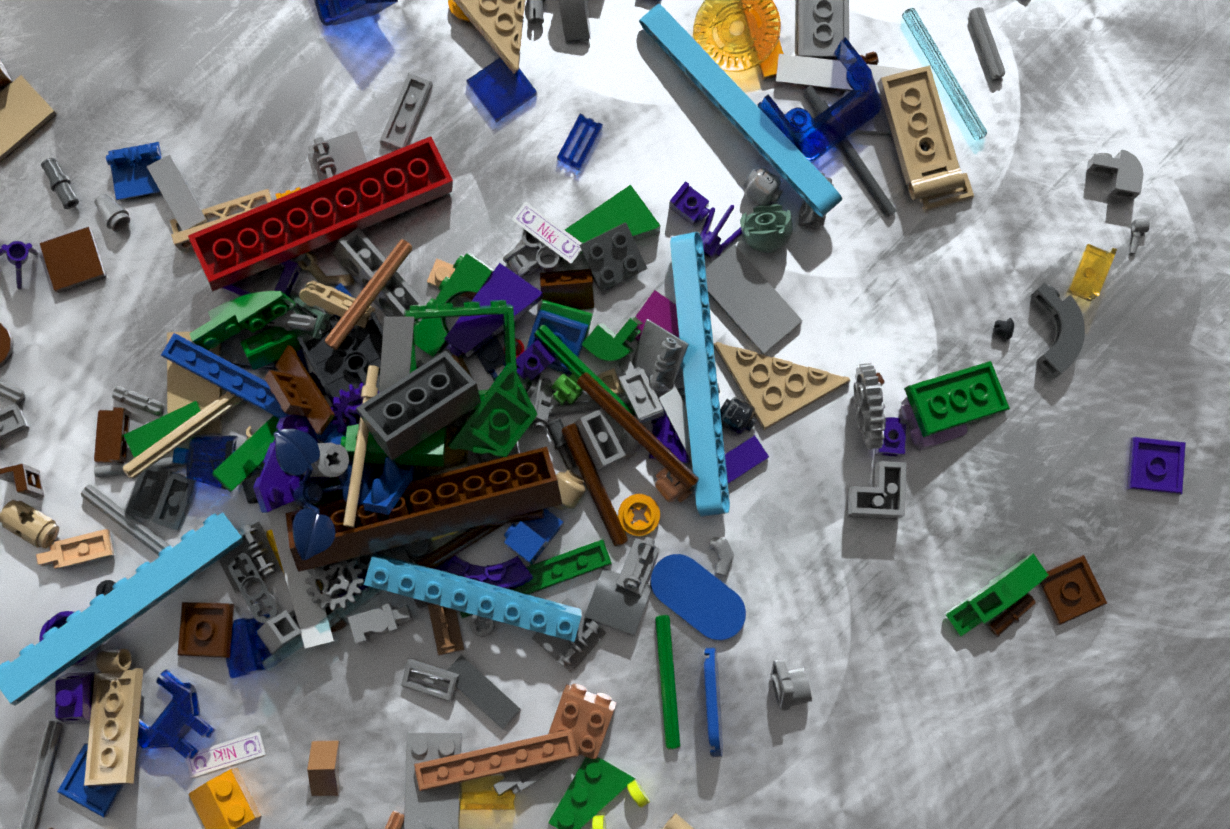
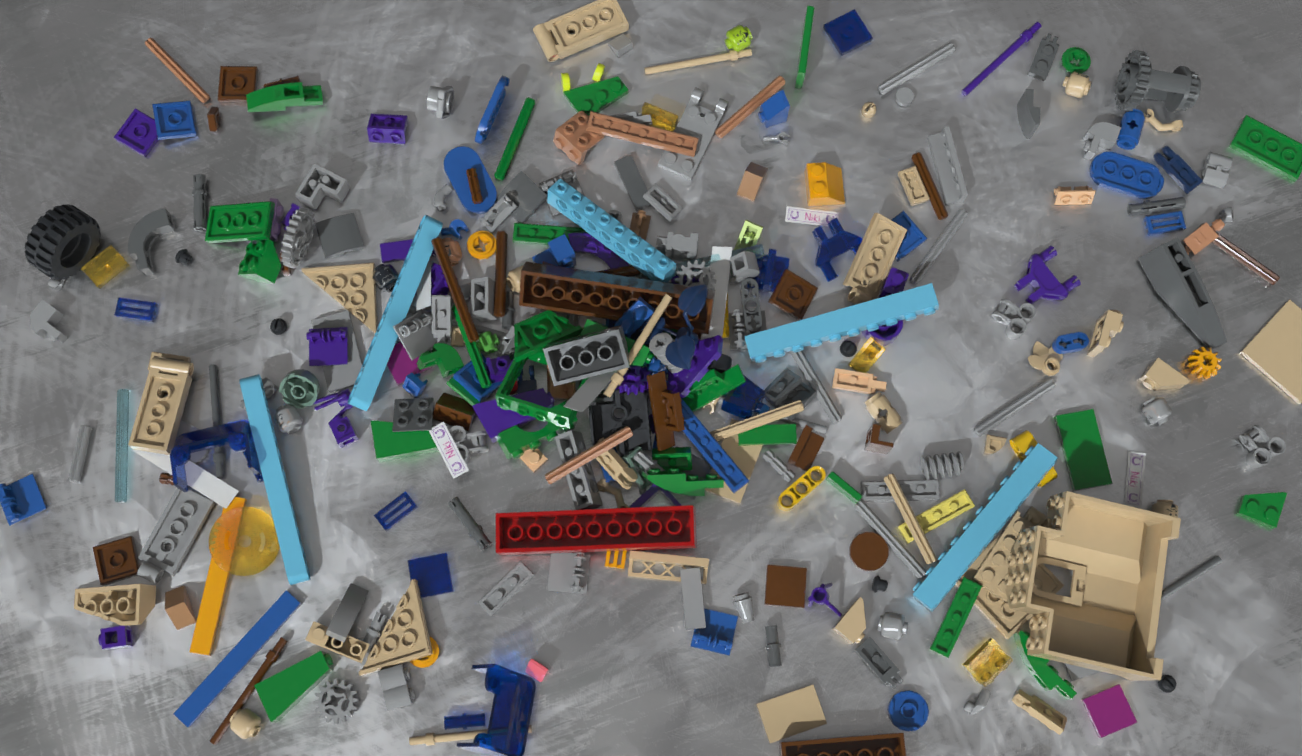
camera: 155 degrees left, 5 degrees down
none -> black tyre [25,204,101,280]
none -> clear blue tile [114,297,158,322]
none -> nougat axle [145,38,210,103]
none -> blue tile [152,101,196,140]
none -> dark grey pin [192,174,207,231]
none -> reddish brown tile [207,107,220,131]
none -> green slope [238,239,281,284]
none -> black piece [270,318,287,335]
none -> dark purple hinge [306,327,348,366]
none -> dark grey slope [315,213,364,258]
none -> dark purple bracket [367,114,408,144]
none -> blue tile [402,372,428,398]
none -> blue piece [441,219,470,240]
none -> dark grey pin [448,497,492,551]
none -> reddish brown axle [466,168,483,204]
none -> coral slope [525,658,549,682]
none -> yellowish green slope [733,219,763,254]
none -> yellow beam [777,466,826,511]
none -> green tile [825,472,863,505]
none -> clear yellow slope [848,337,885,373]

